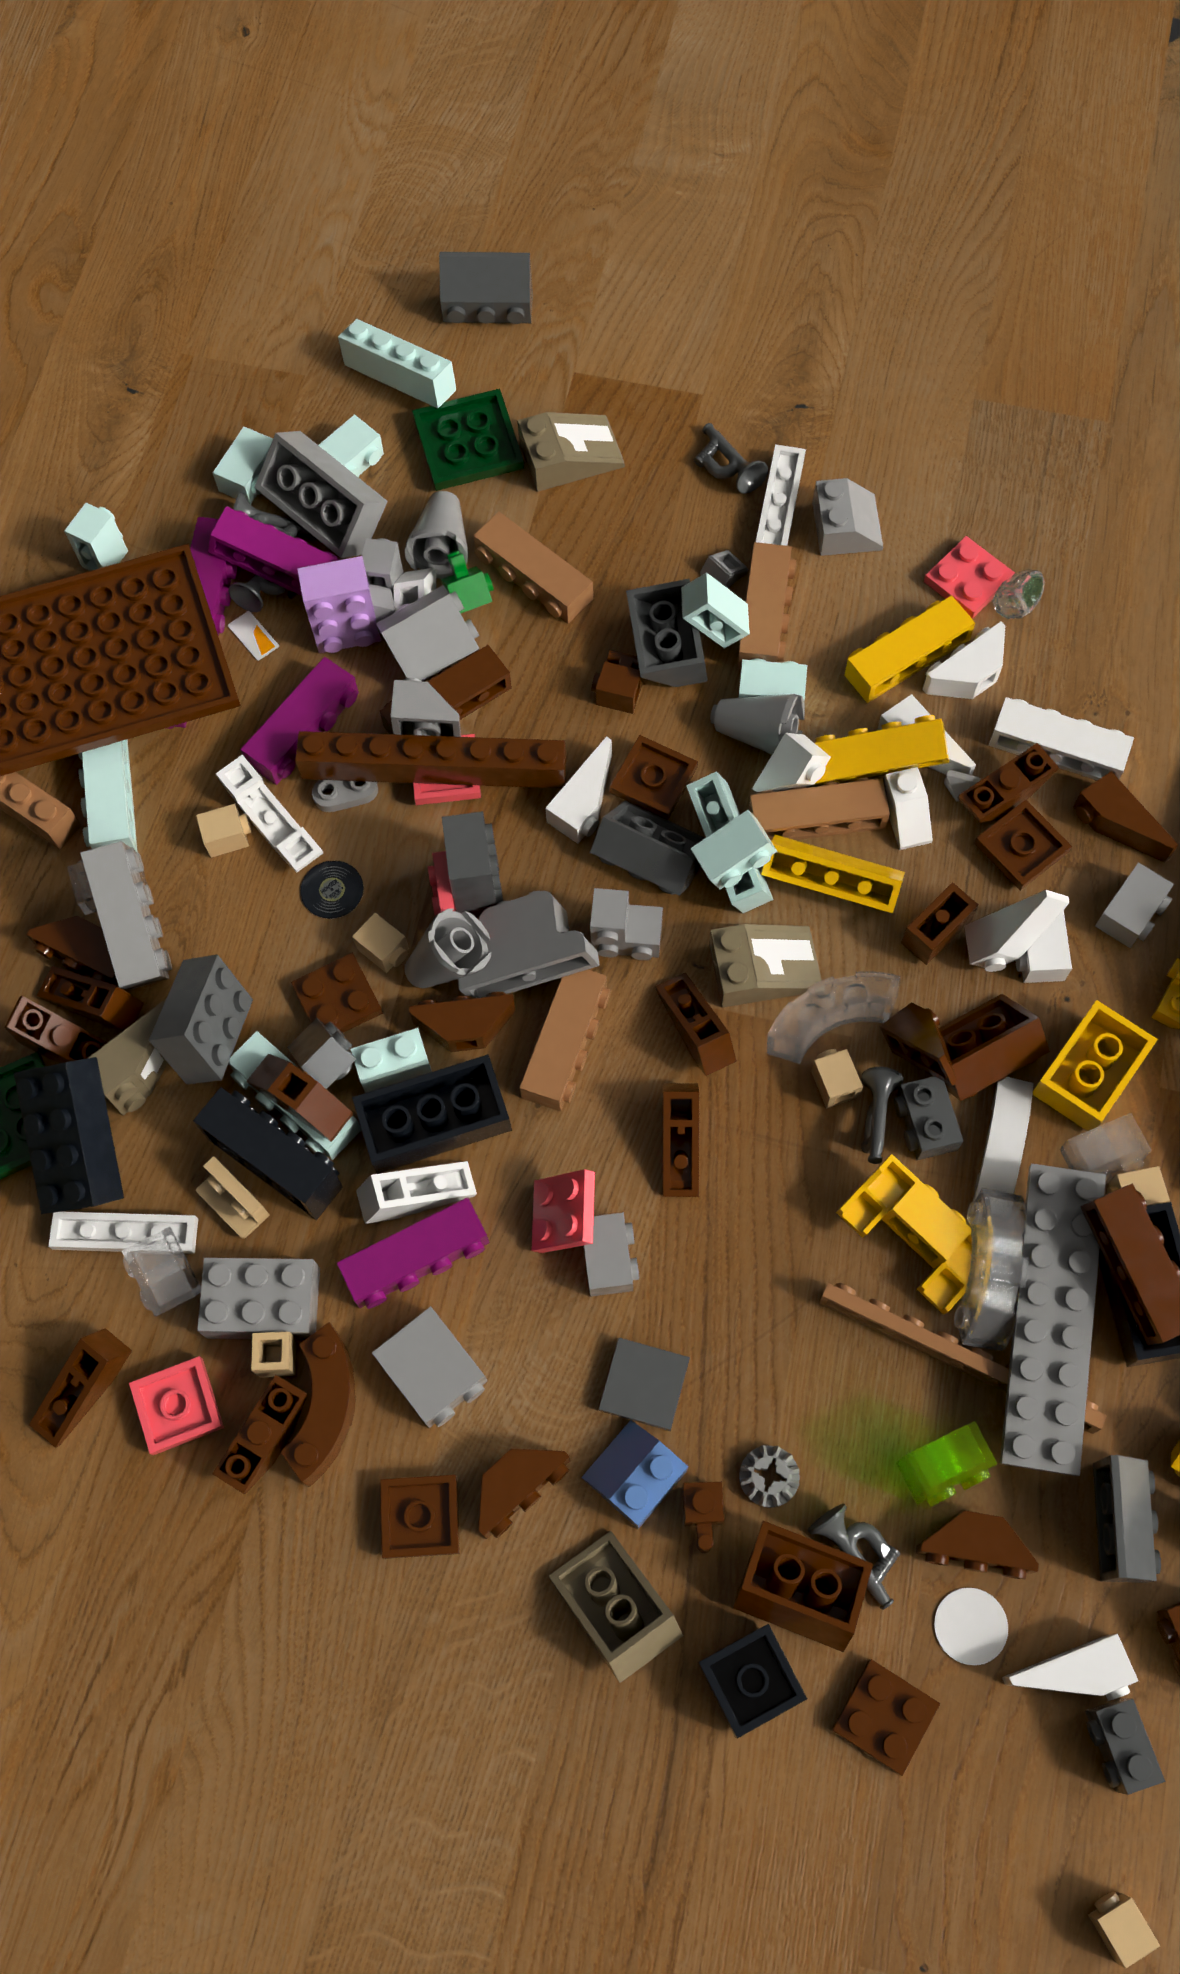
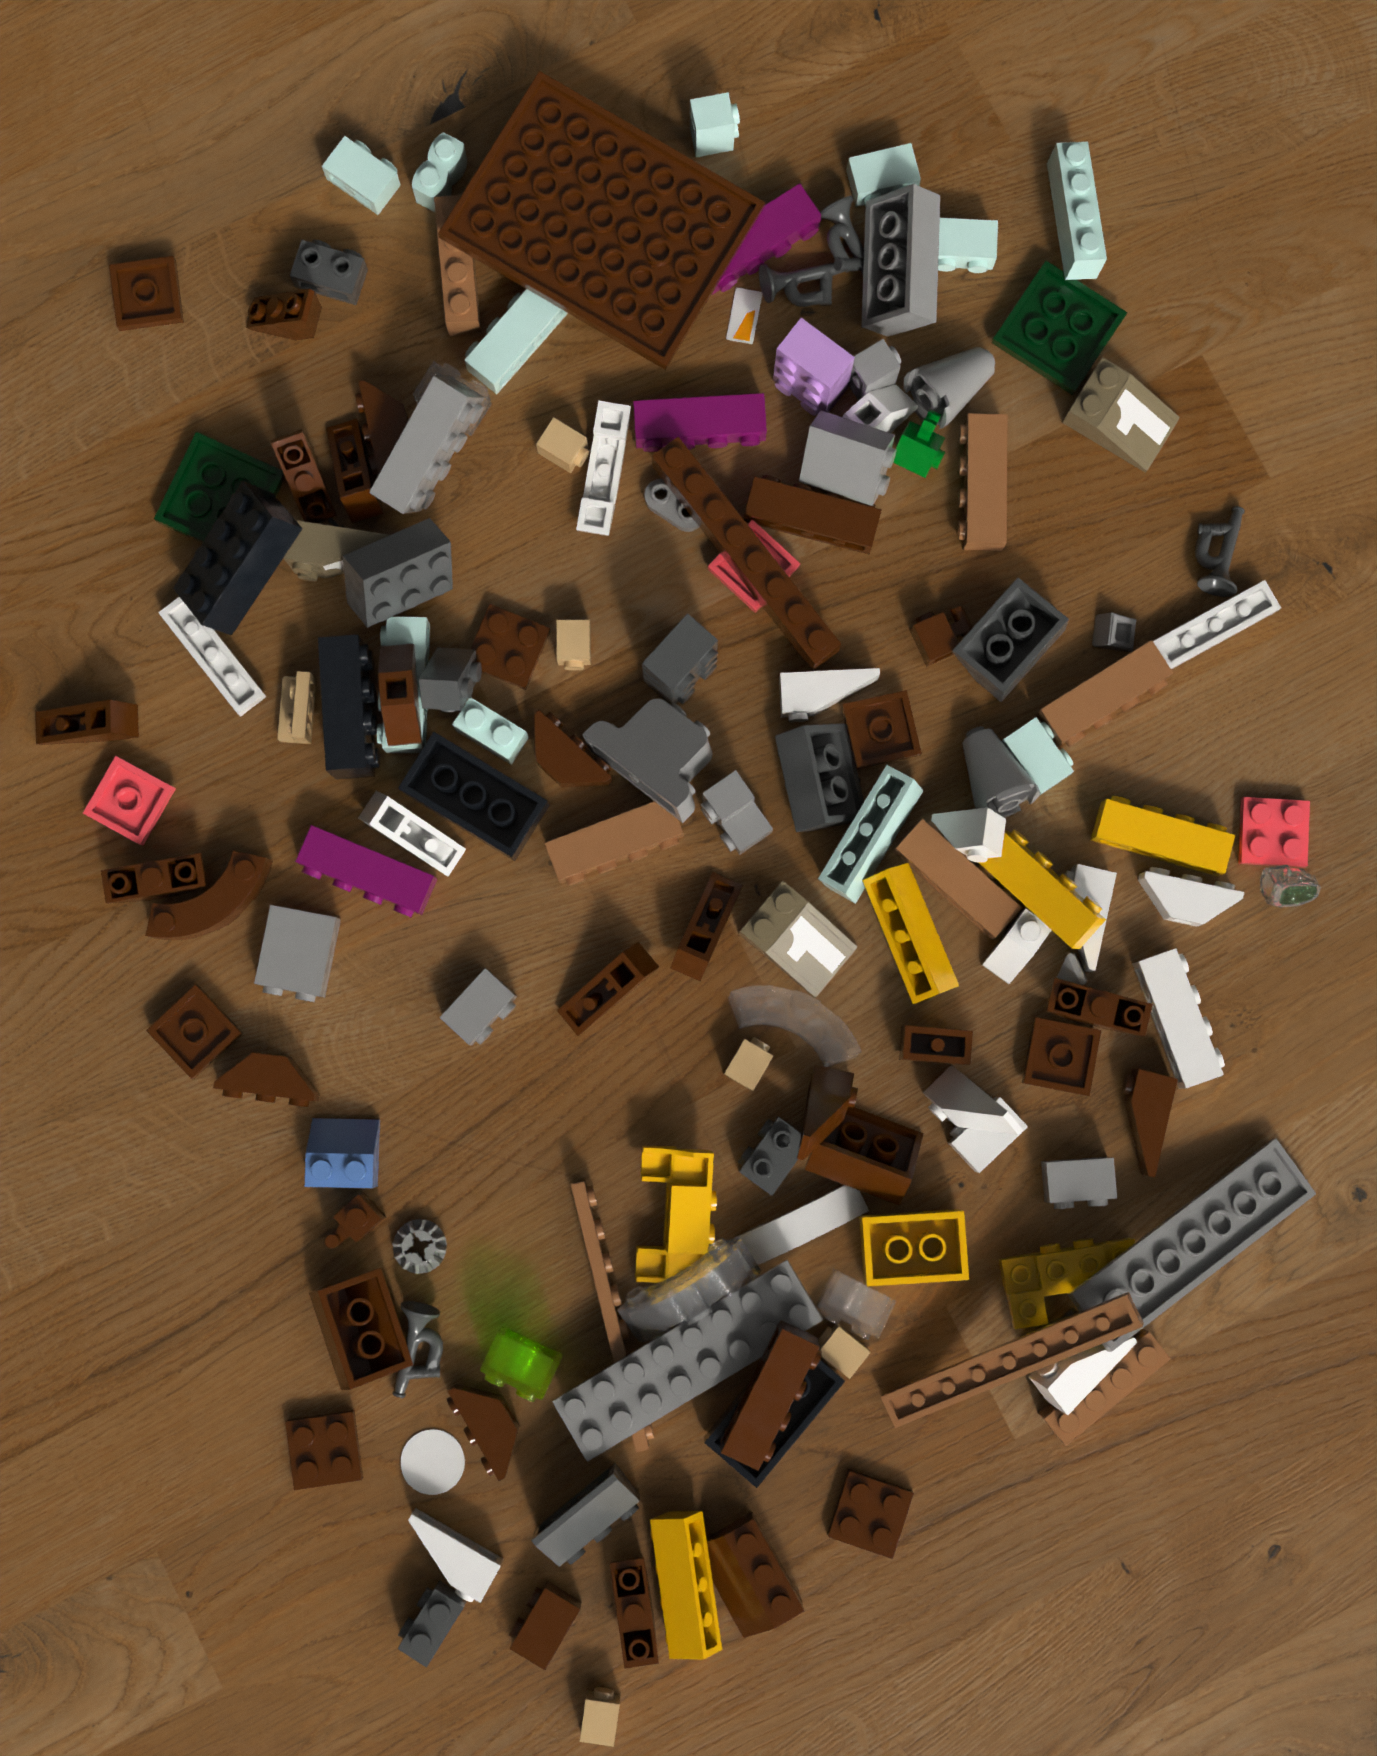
camera: 45 degrees right, 15 degrees up
clear brick [122,1227,201,1317] -> none
light grey brick [197,1258,320,1340] -> none
magenta brick [208,506,340,596] -> none
tan brick [251,1332,297,1377] -> none
black sticker [300,861,364,919] -> none
light grey slope [369,584,395,633] -> none
light grey slope [391,678,461,737] -> none
light grey cone [405,909,491,989] -> none
coral plate [428,851,456,916] -> none
dark grey slope [439,252,533,324] -> none
coral plate [531,1169,595,1253] -> none
dark tan slope [549,1531,683,1683] -> none
dark grey tile [599,1338,690,1432] -> none
light aqua brick [681,572,750,649] -> none
light aqua brick [691,810,777,890] -> none
black brick [697,1624,807,1739] -> none
light grey slope [812,478,883,556] -> none
dark grey piece [861,1067,904,1164] -> none
tan brick [1088,1892,1160,1968] -> none

